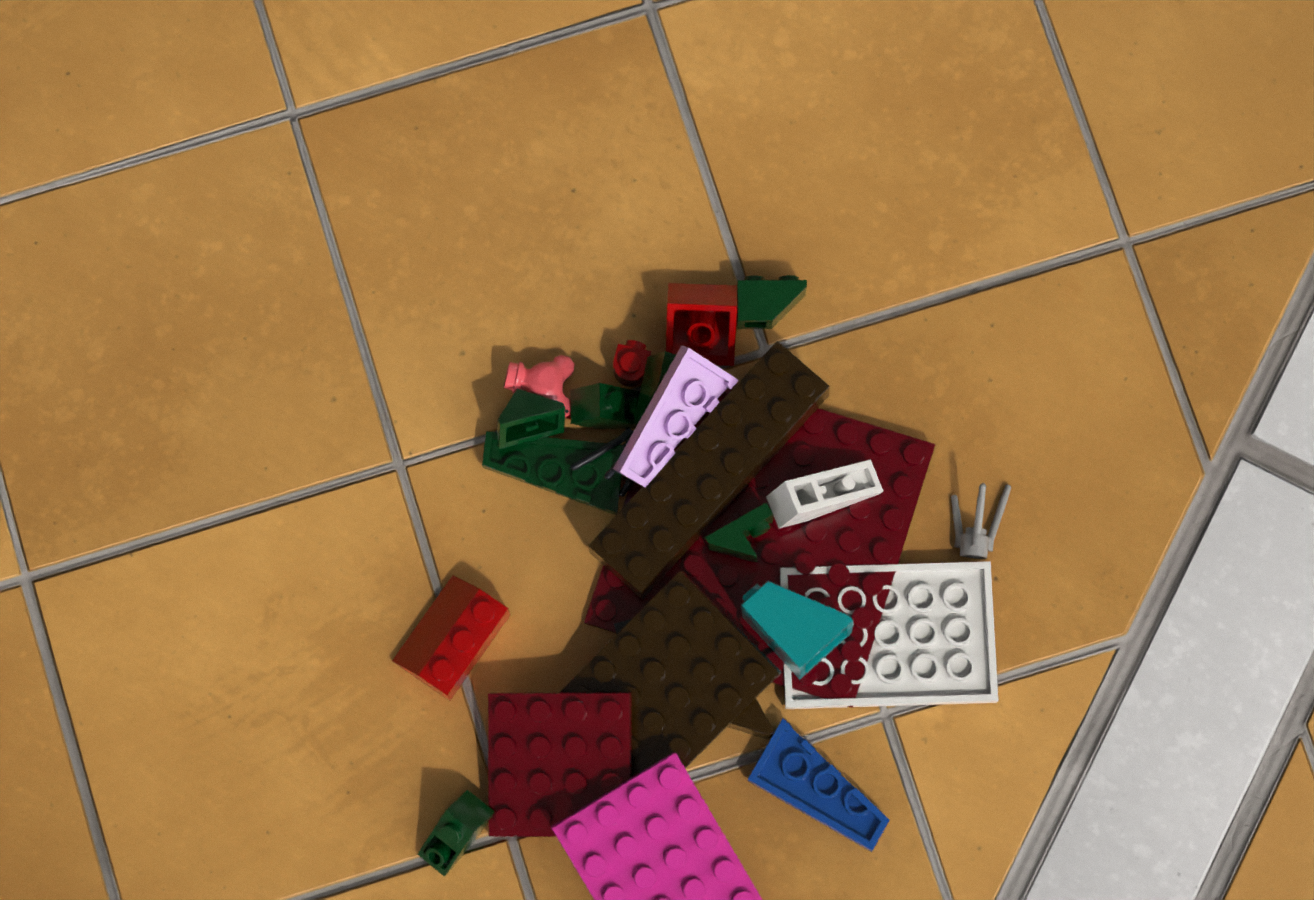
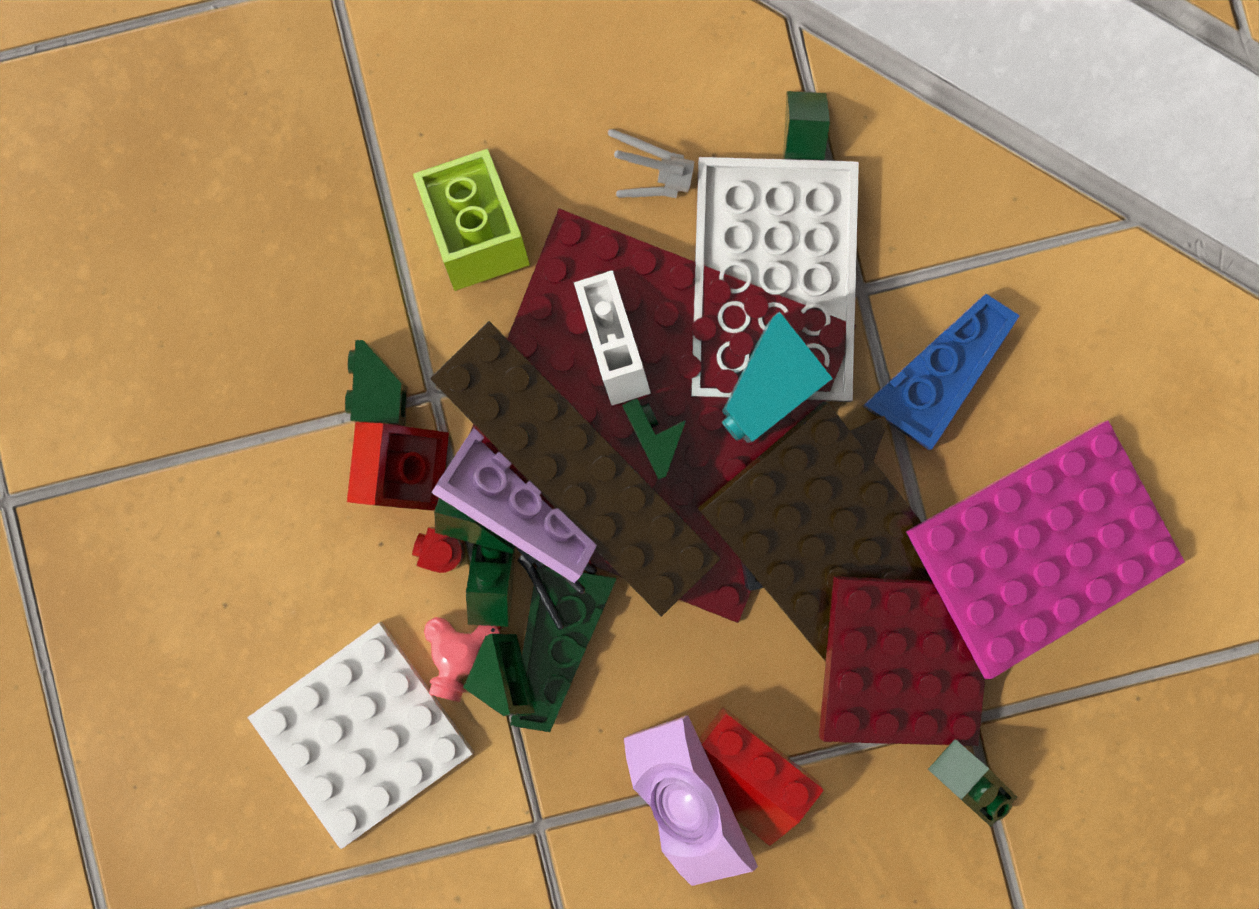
camera: 80 degrees left, 10 degrees up
none -> white plate [247,621,474,849]
none -> lime slope [413,149,530,291]
none -> lavender slope [624,715,758,886]
none -> dark green slope [783,91,830,161]

